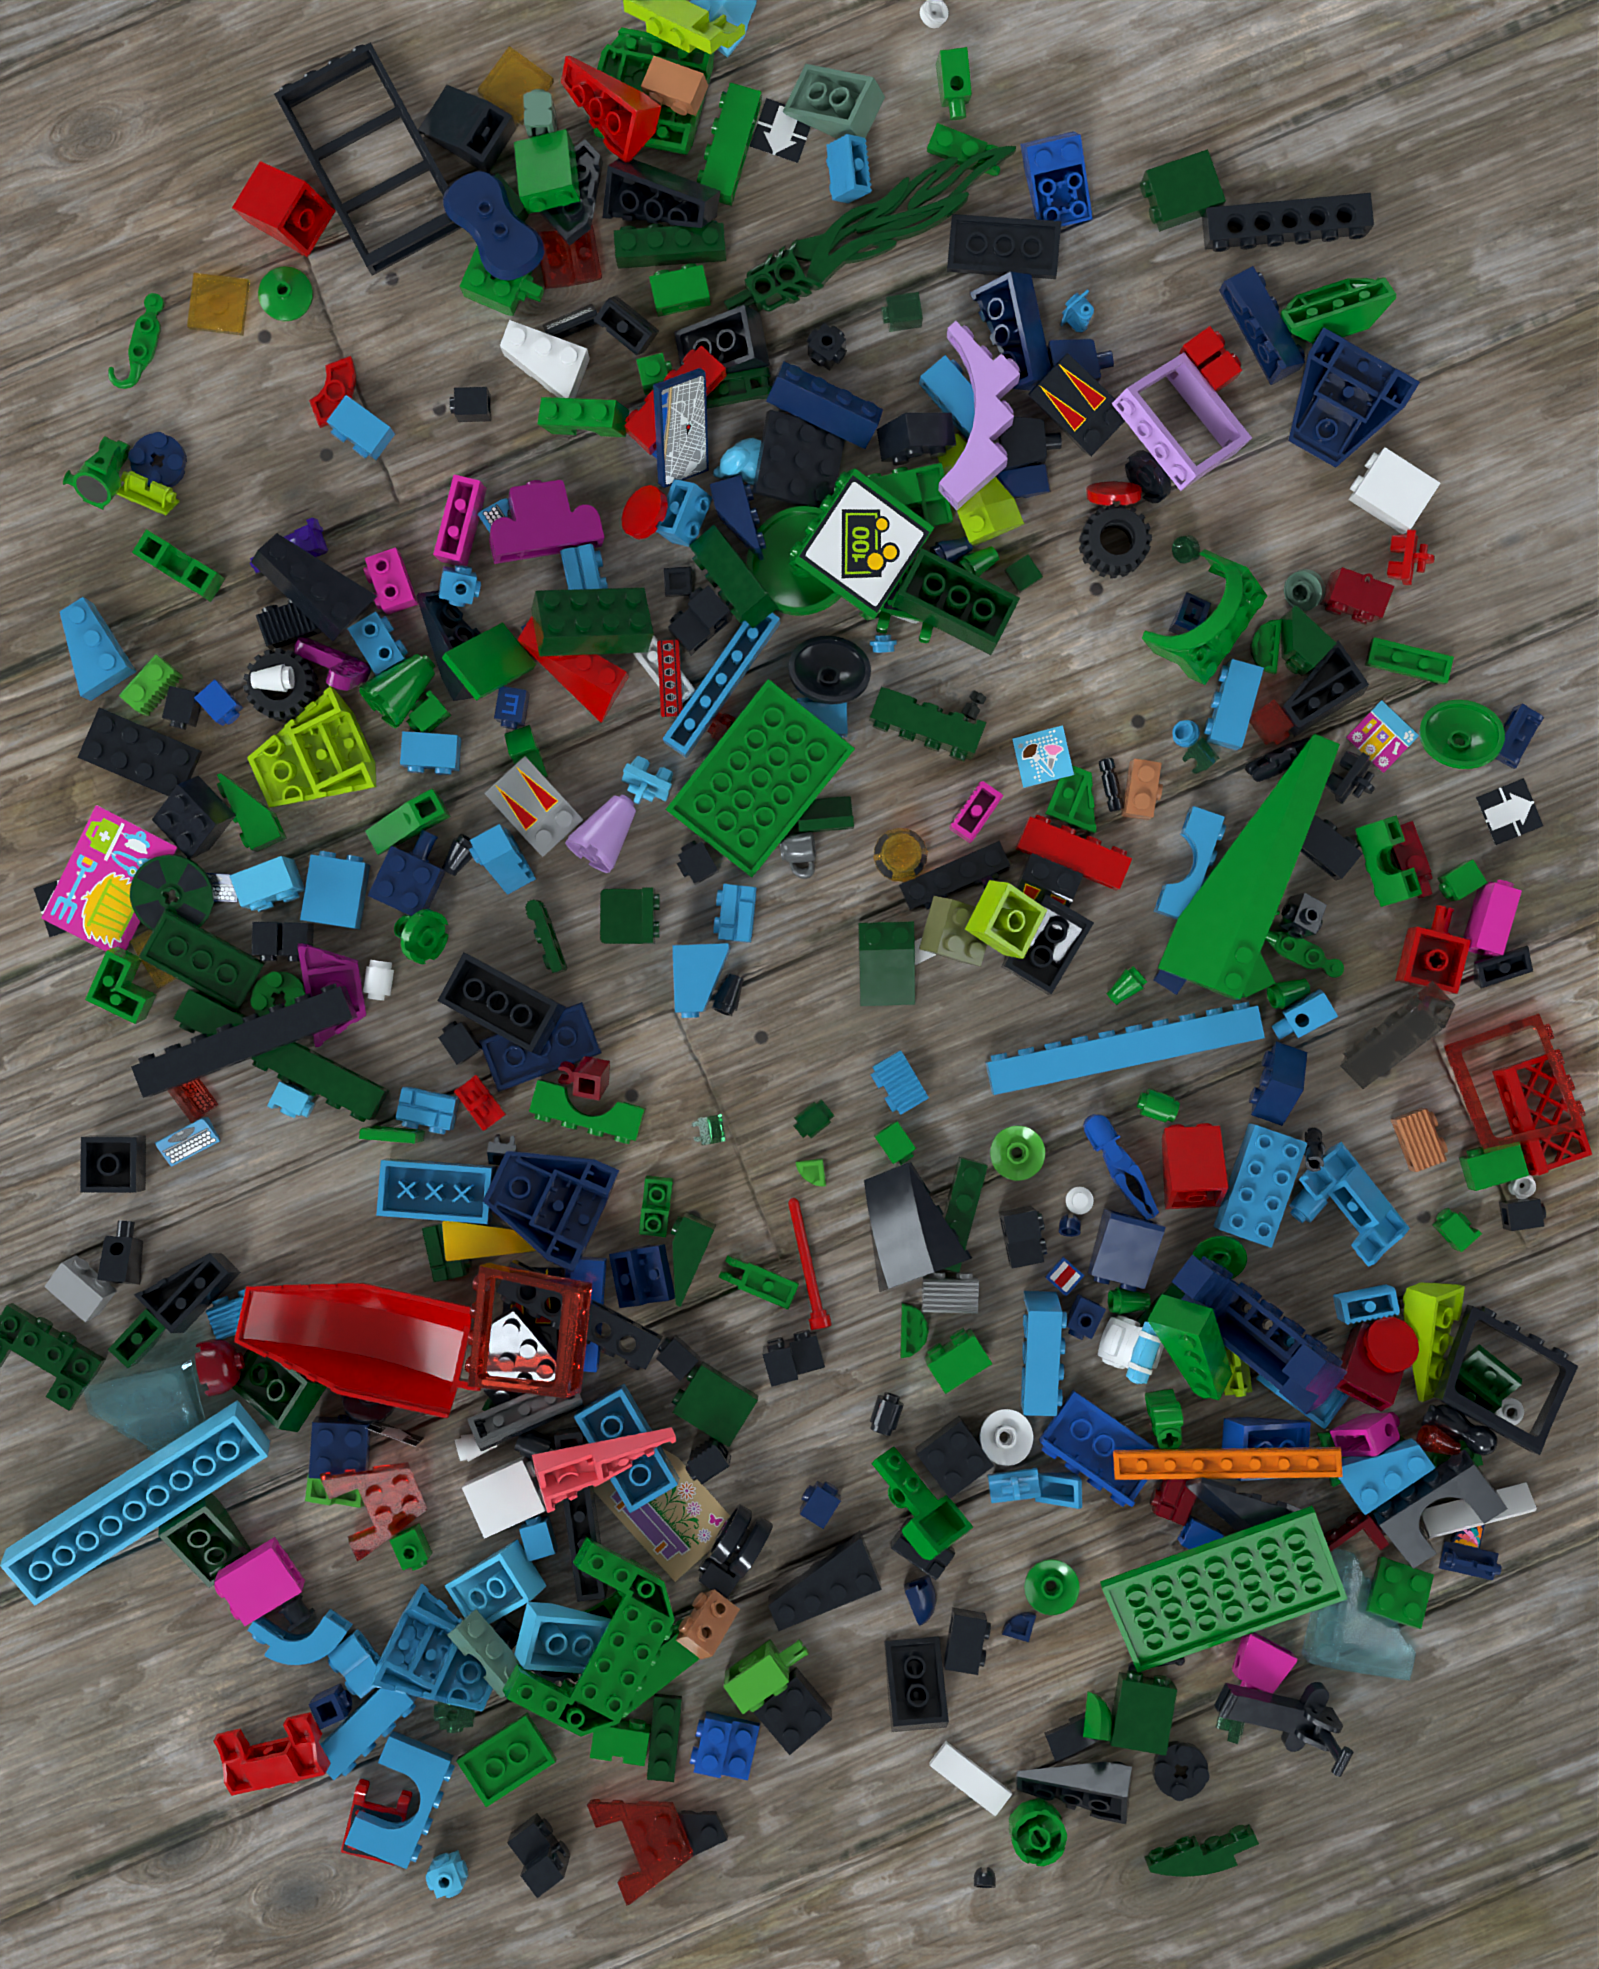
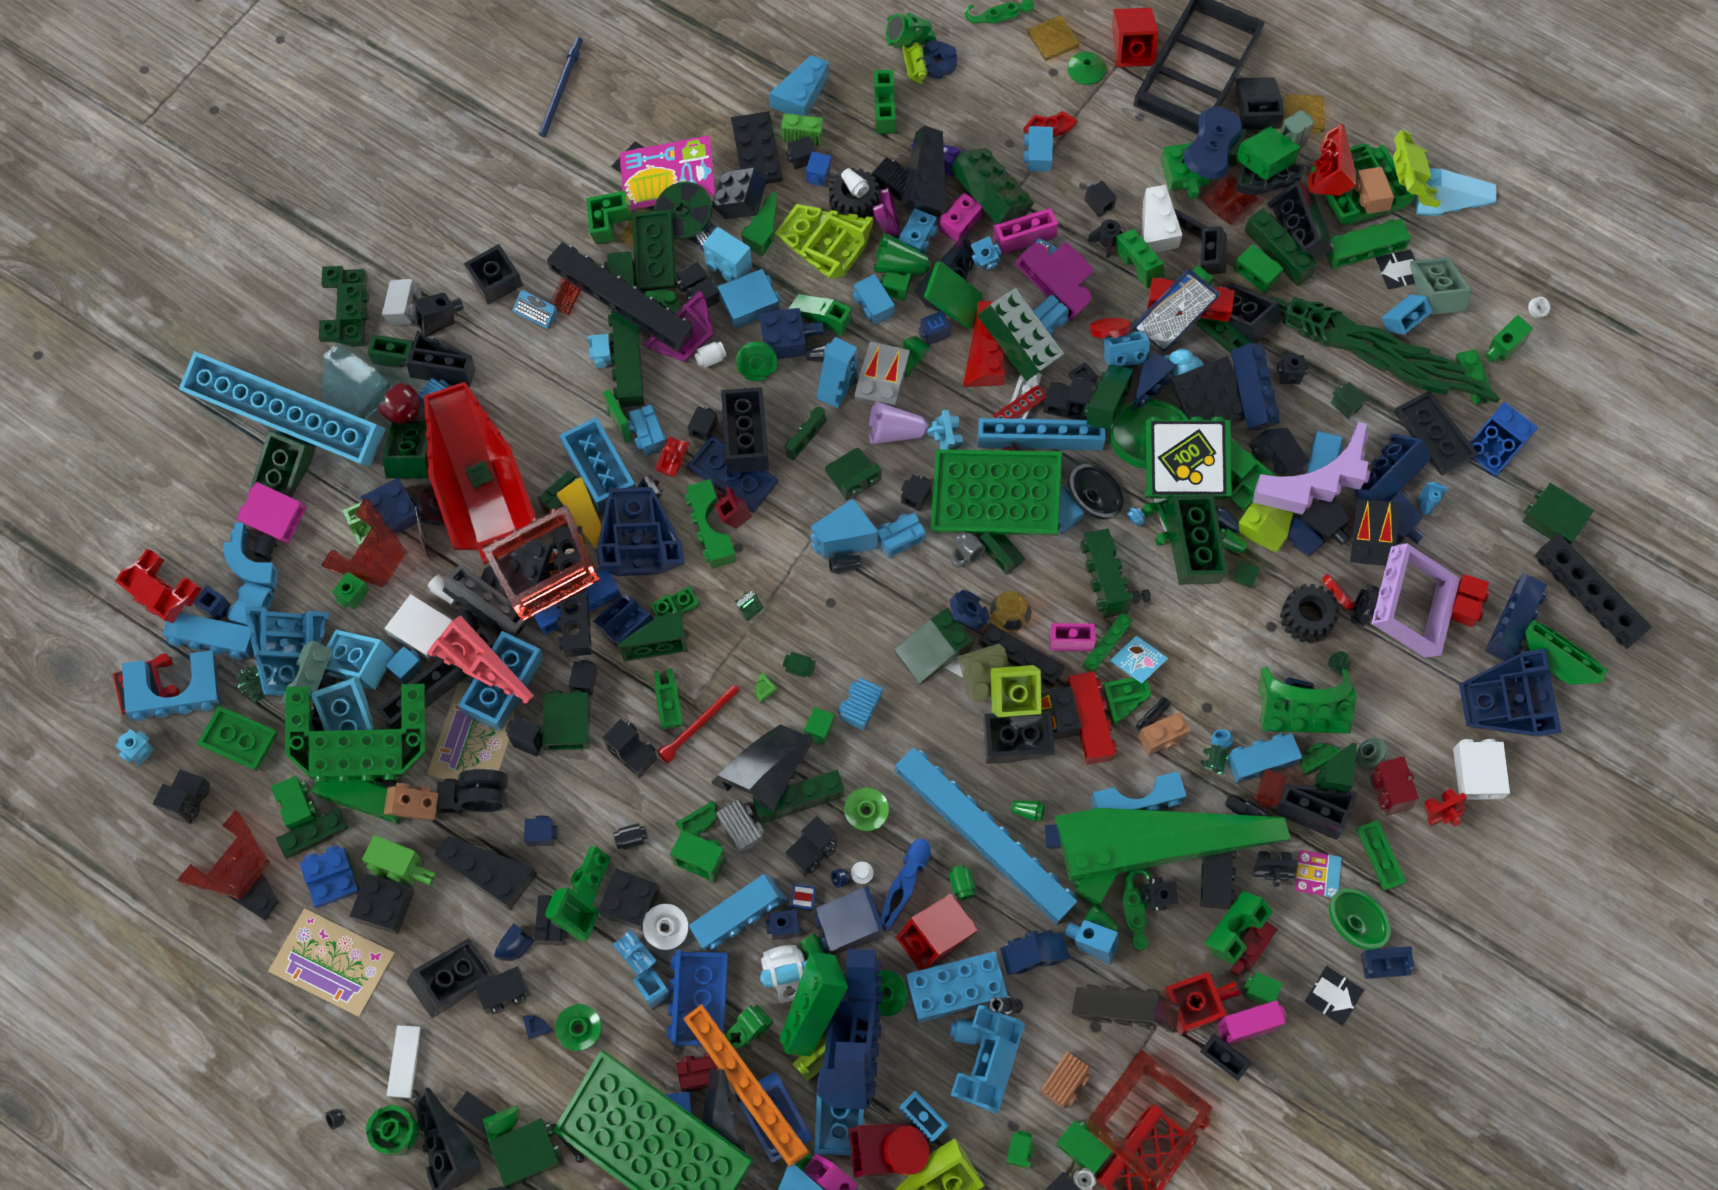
camera: 55 degrees right, 20 degrees down
none -> sticker [268,908,394,1017]
none -> dark green tile [465,461,494,489]
none -> dark green brick [949,148,1034,224]
none -> dark blue plate [950,590,990,631]
none -> green piece [1082,613,1133,672]
none -> black brick [1088,219,1125,258]

